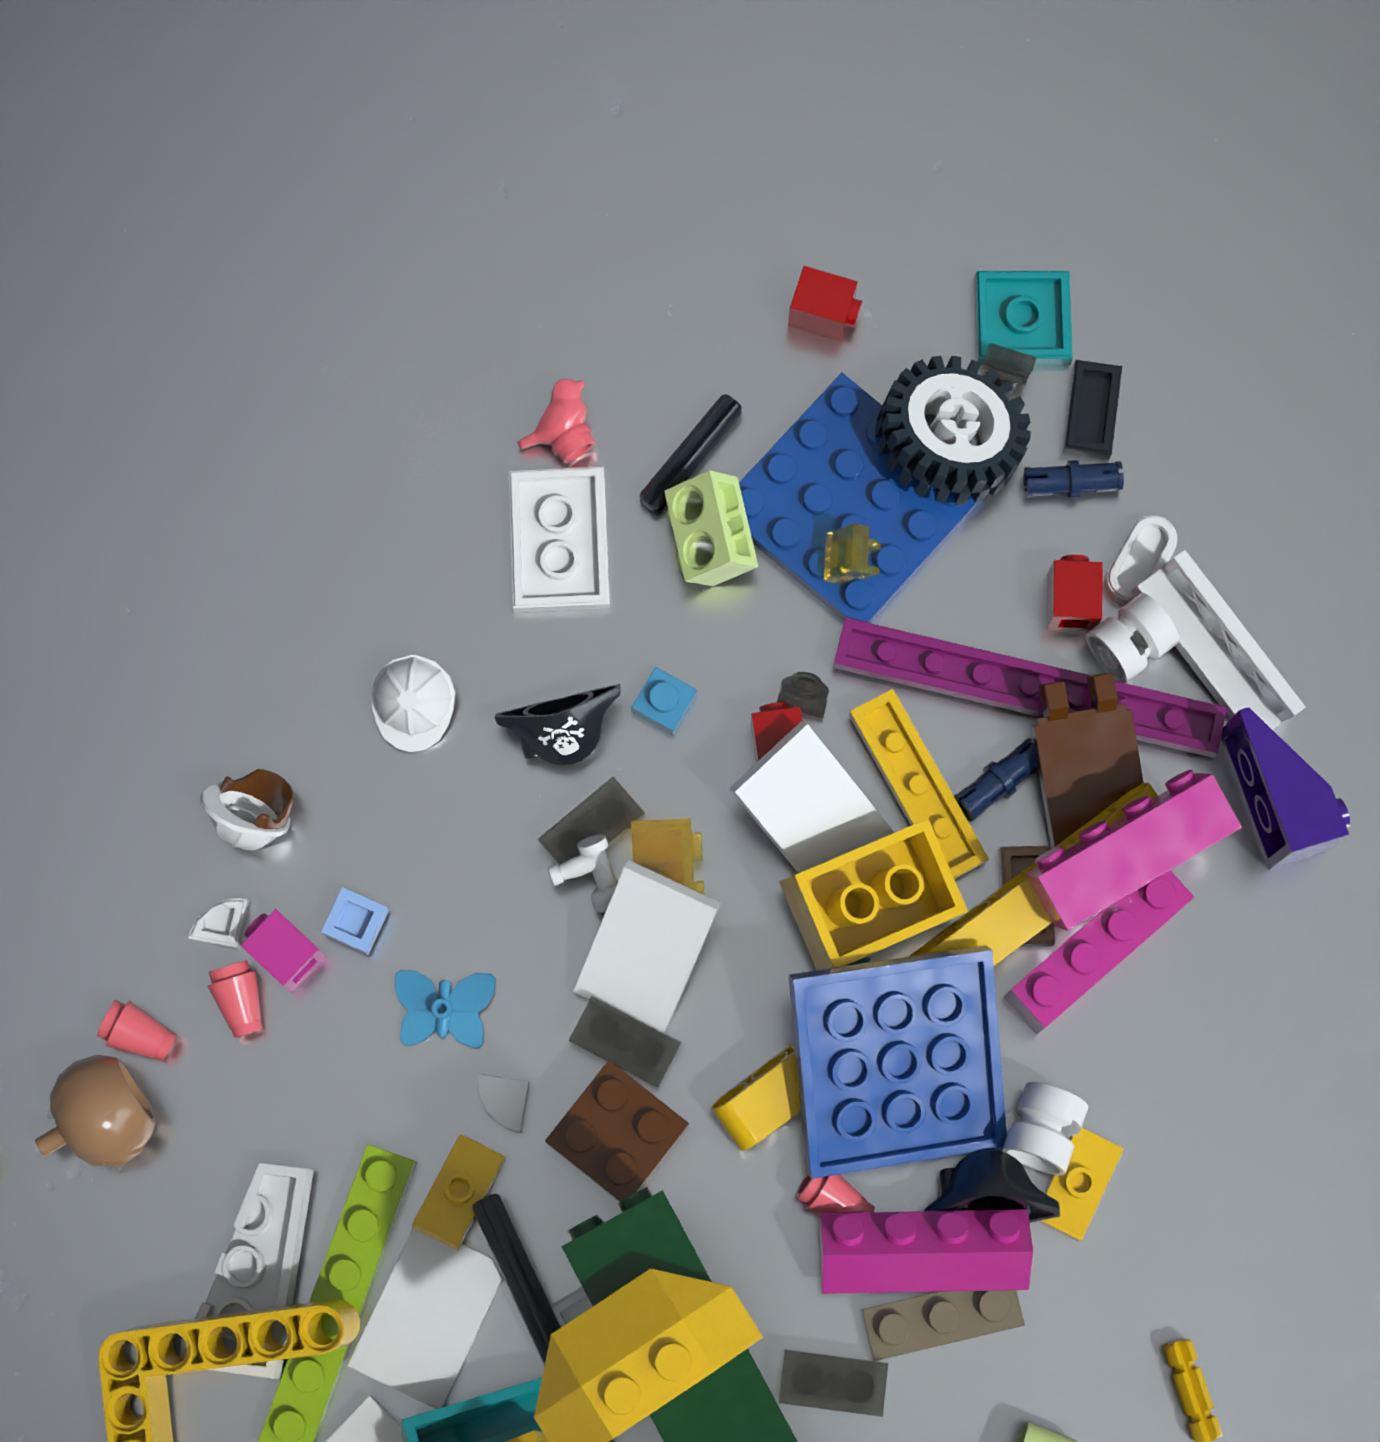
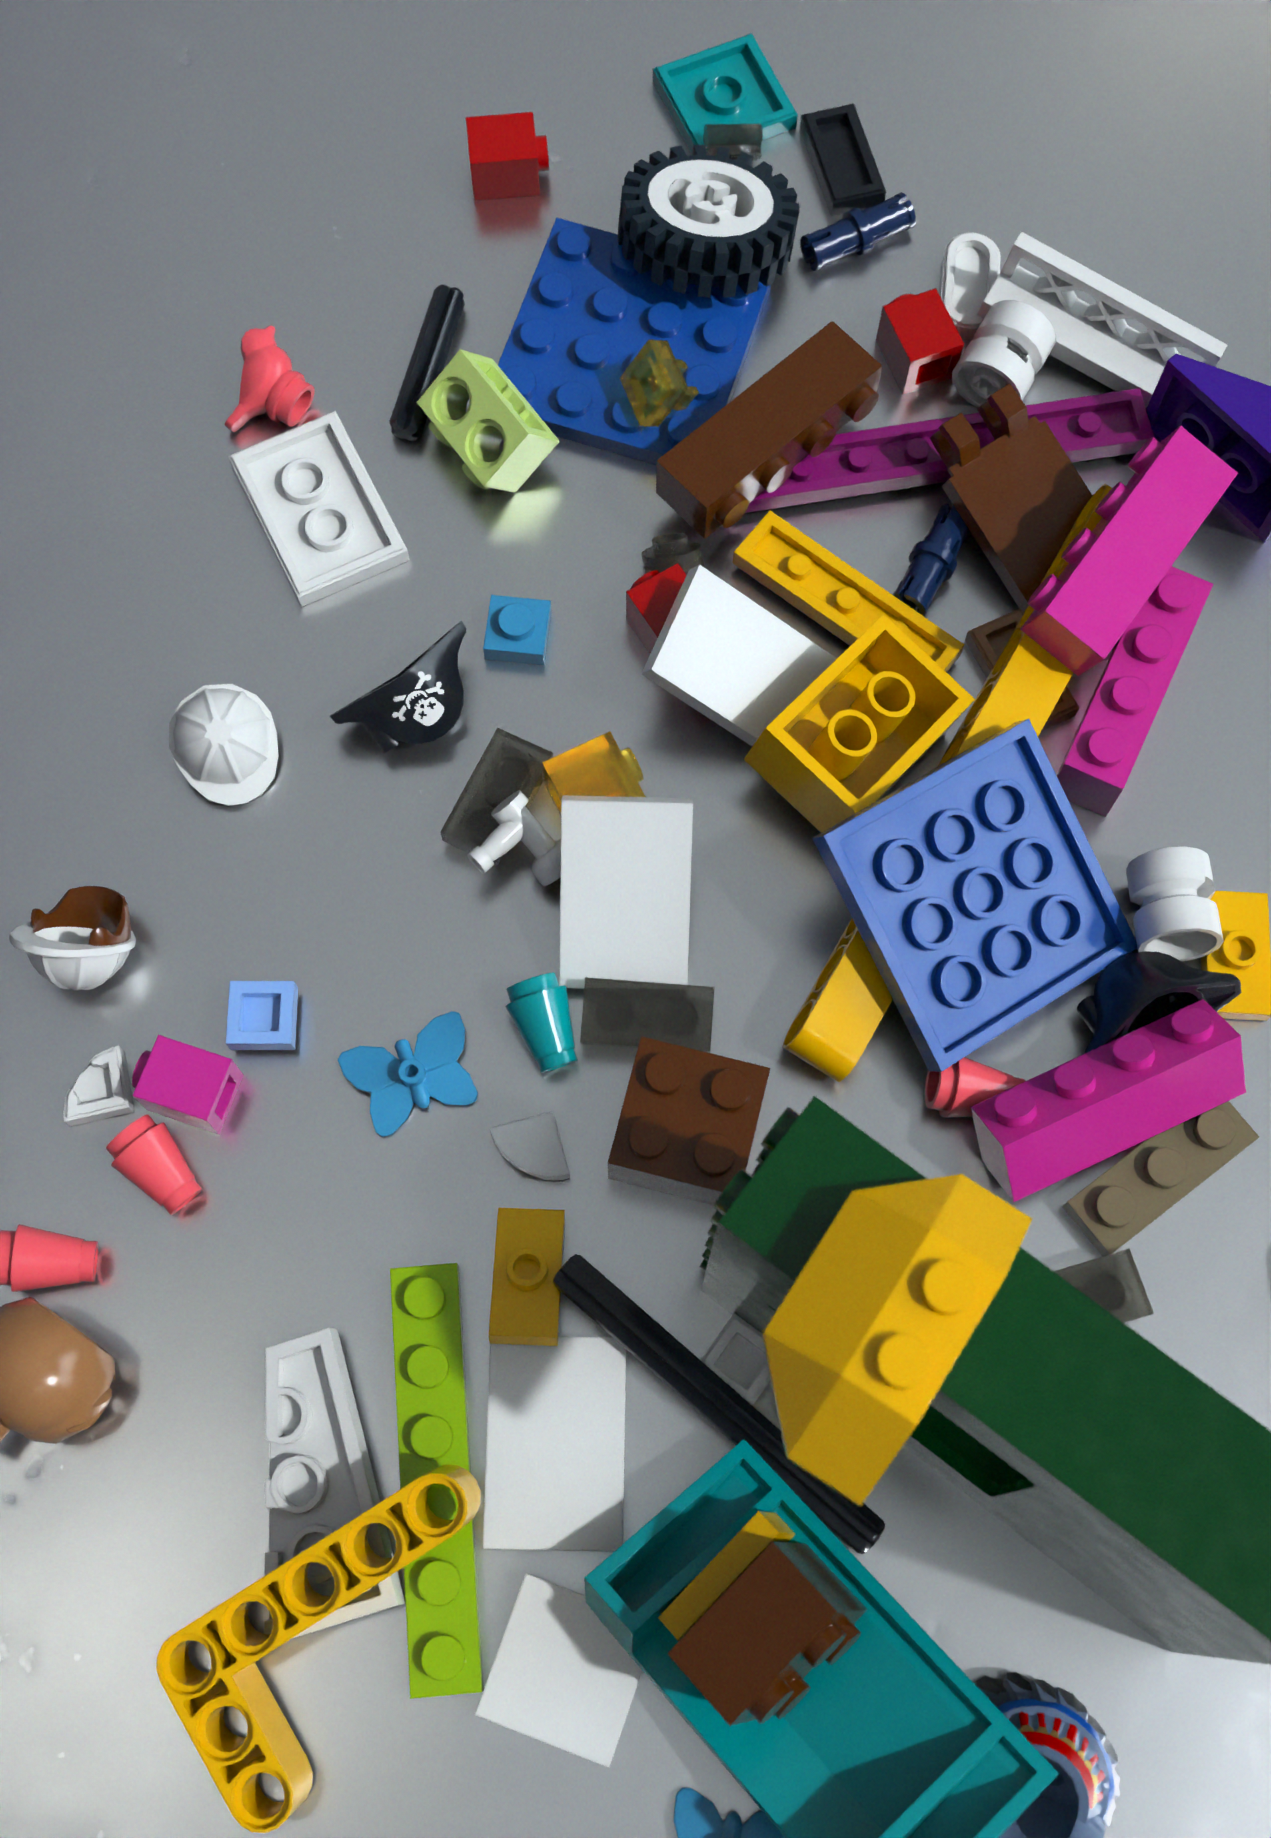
camera: 25 degrees left, 5 degrees down
none -> teal cone [505,973,578,1073]
none -> reddish brown brick [656,321,882,539]

